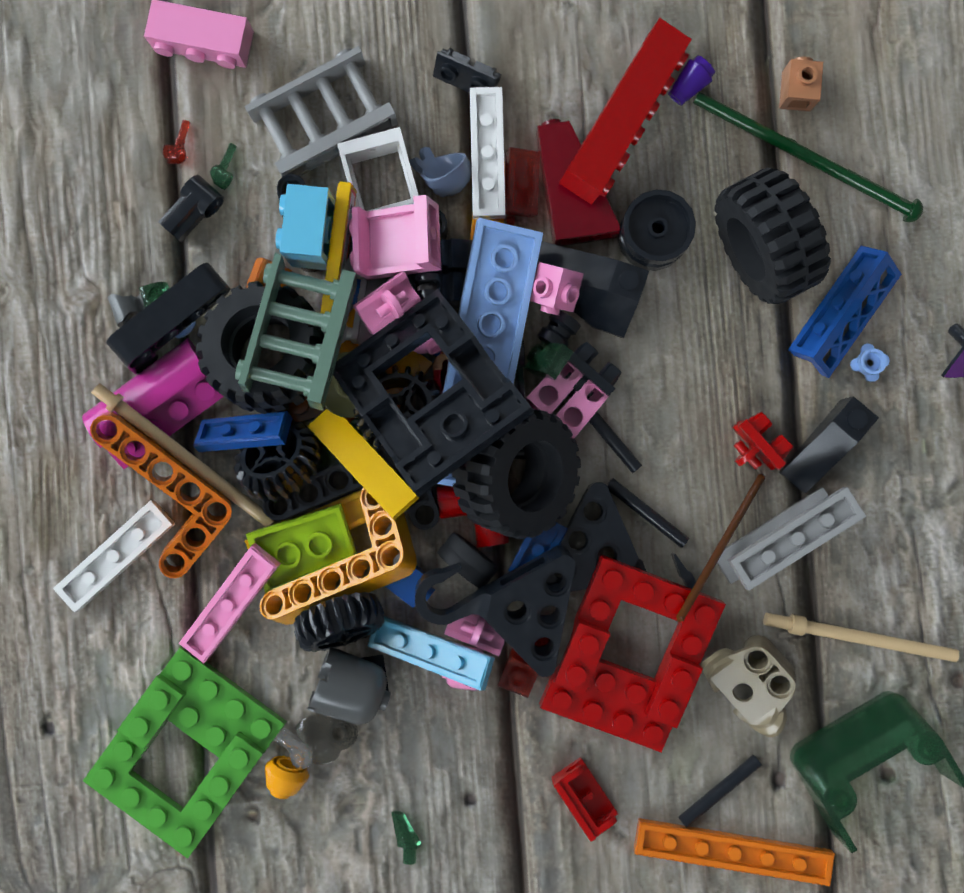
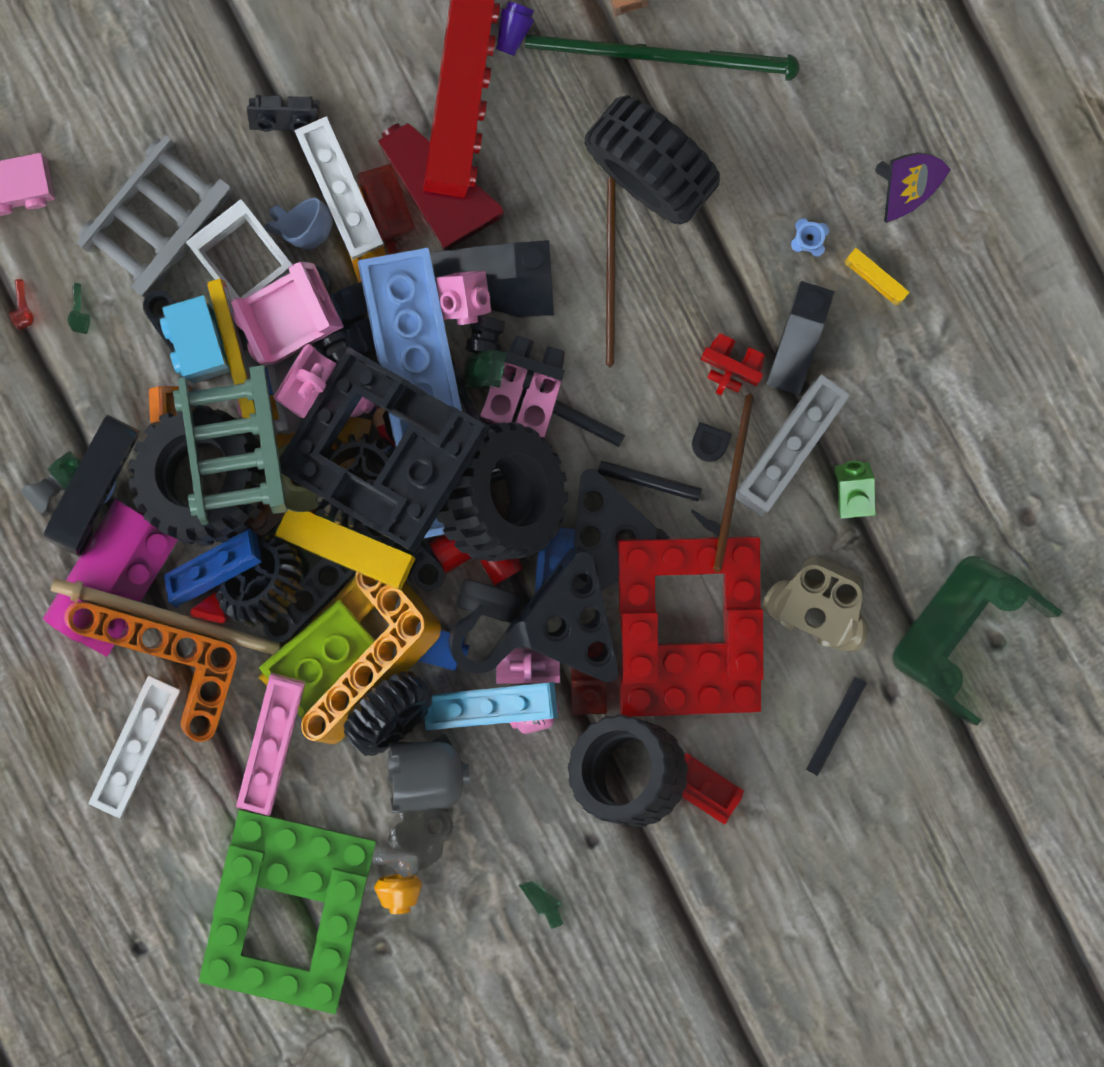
camera: 25 degrees left, 0 degrees up
black piece [158,175,224,242] -> none
black wheel [618,189,696,271] -> none
orange tile [633,818,835,886] -> none
tan bar [763,612,959,662] -> none
blue fence [788,245,902,378] -> none
none -> red slope [190,592,230,624]
none -> black tyre [568,715,688,827]
none -> reddish brown axle [606,176,616,368]
none -> black tile [692,422,732,462]
none -> bright green bracket [835,461,876,519]
none -> yellow tile [844,247,910,306]

